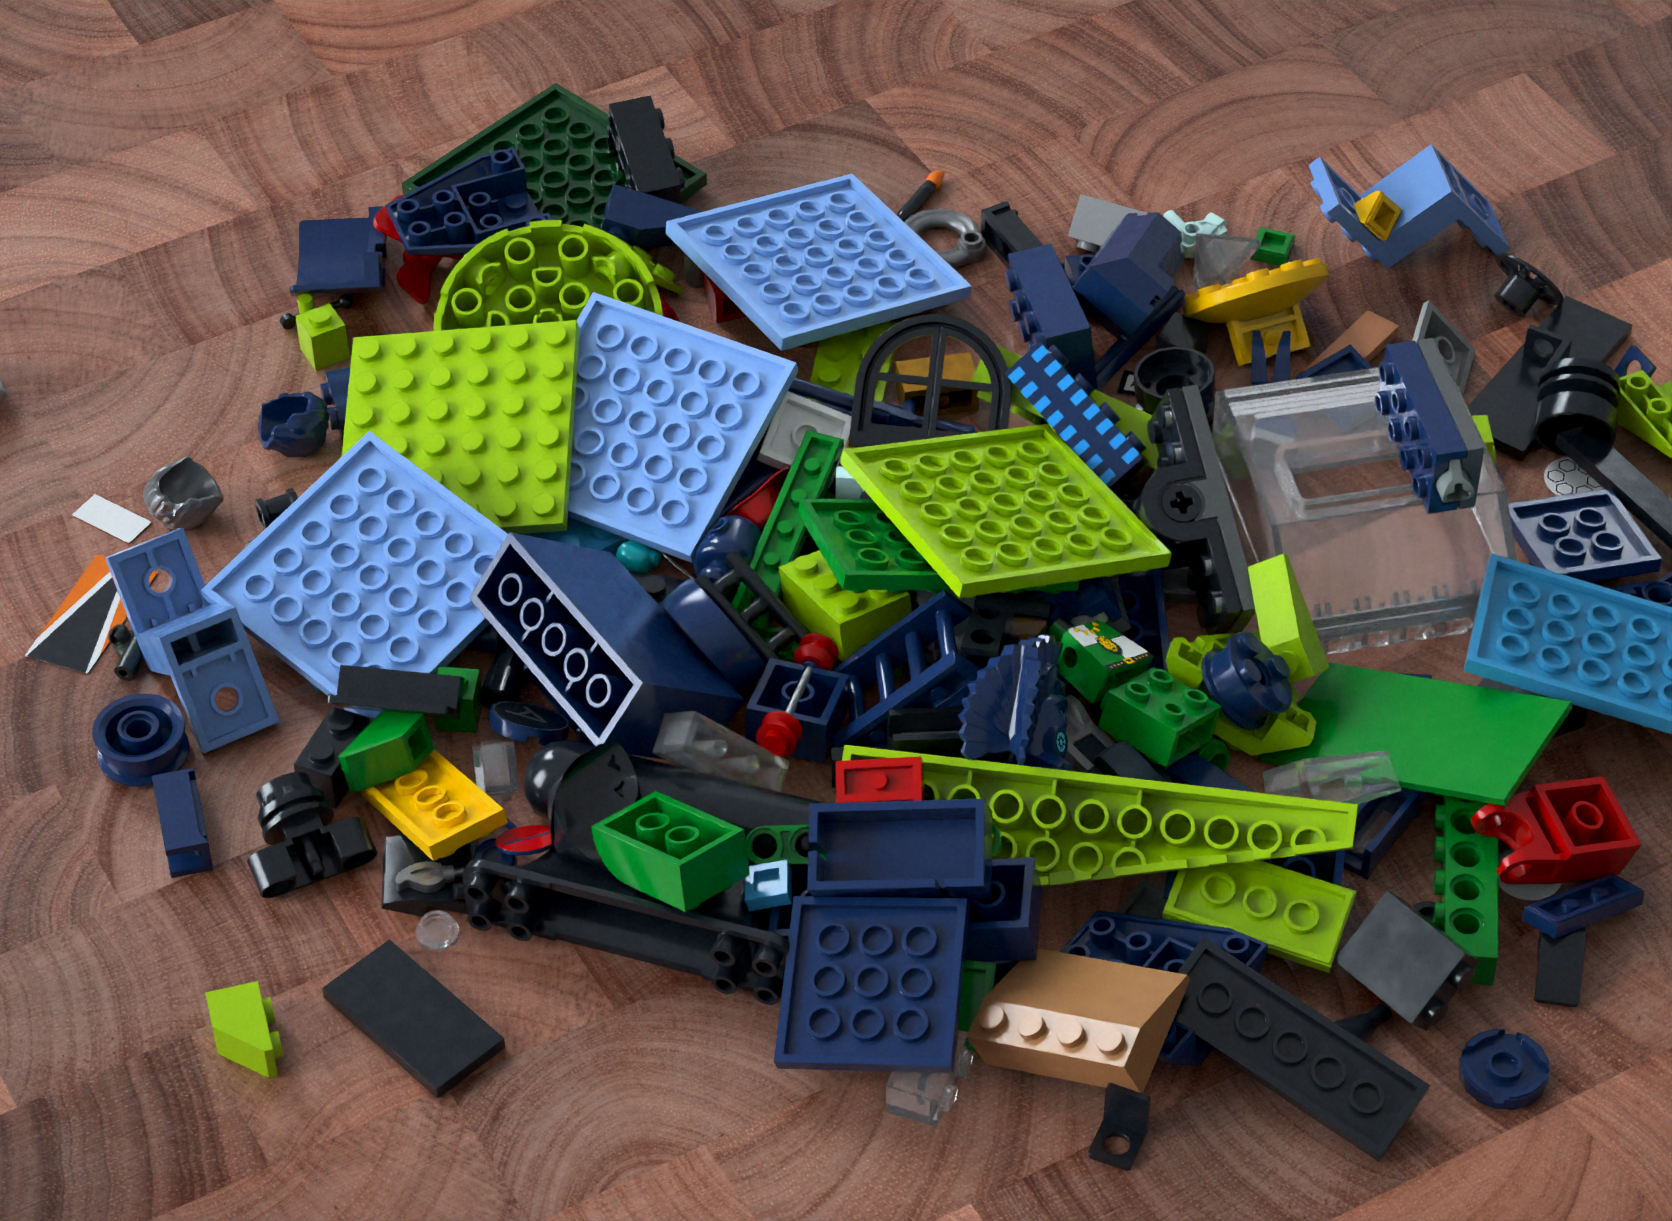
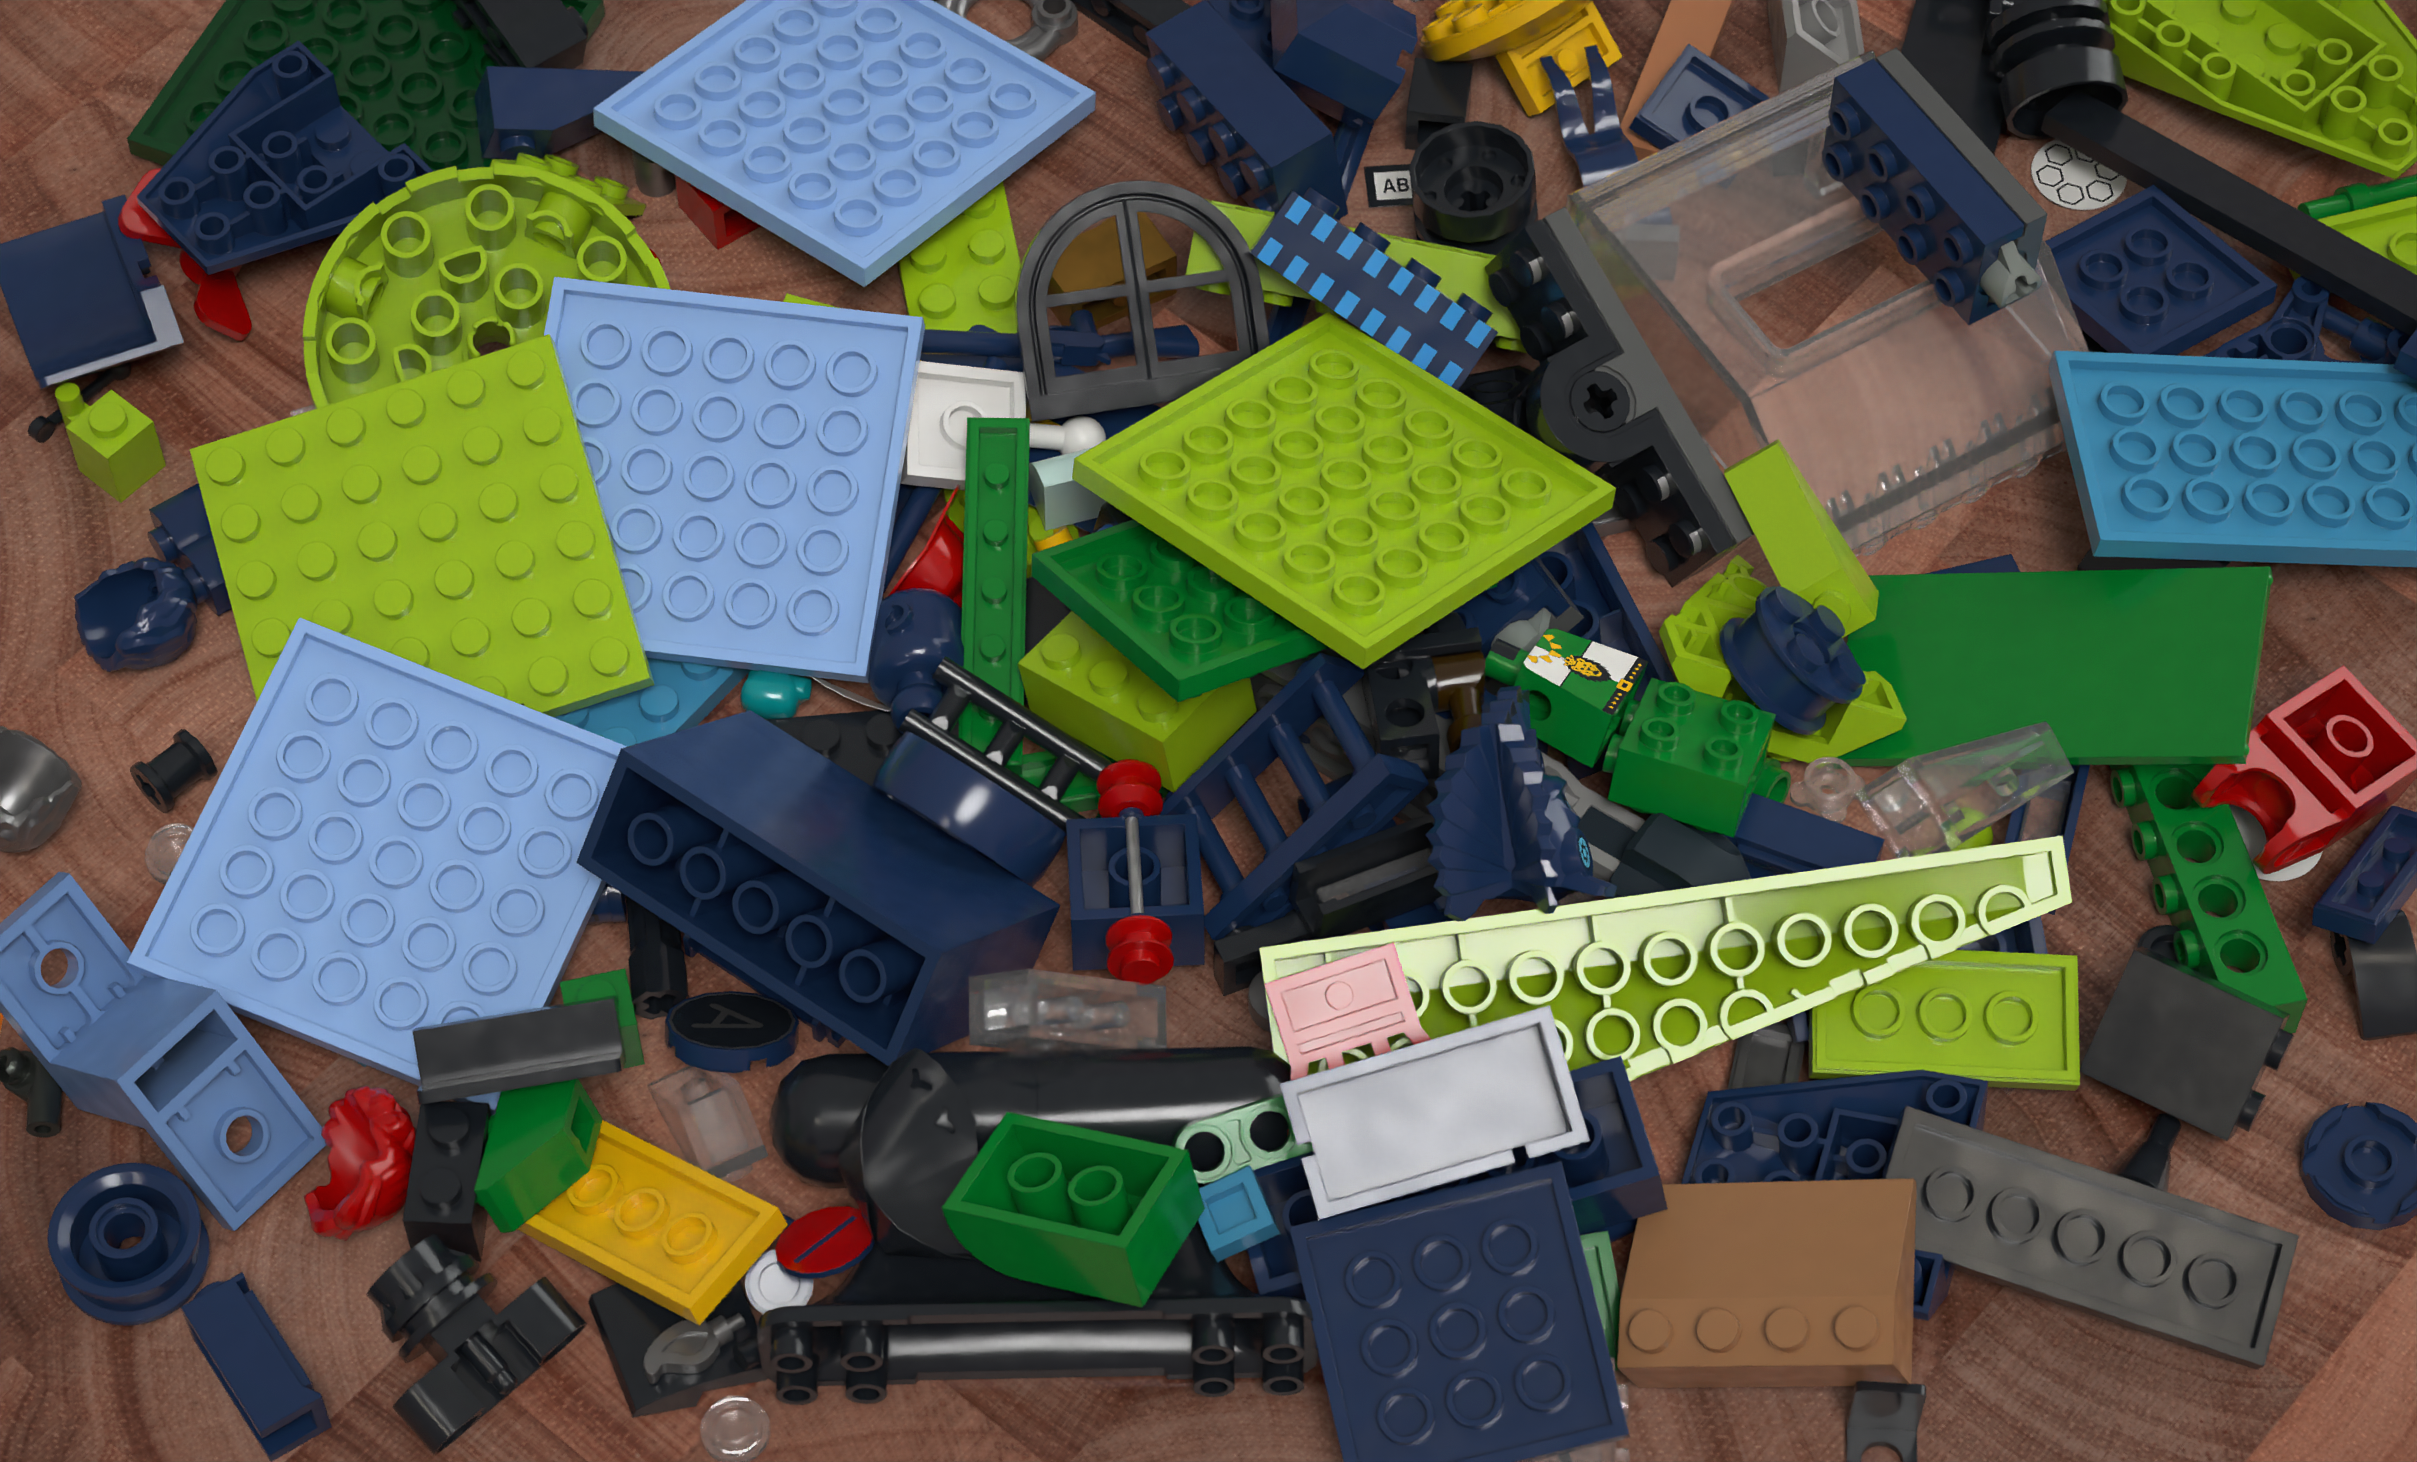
camera: 20 degrees left, 10 degrees up
none -> red hair [304,1086,416,1240]
none -> clear plate [1789,757,1866,823]

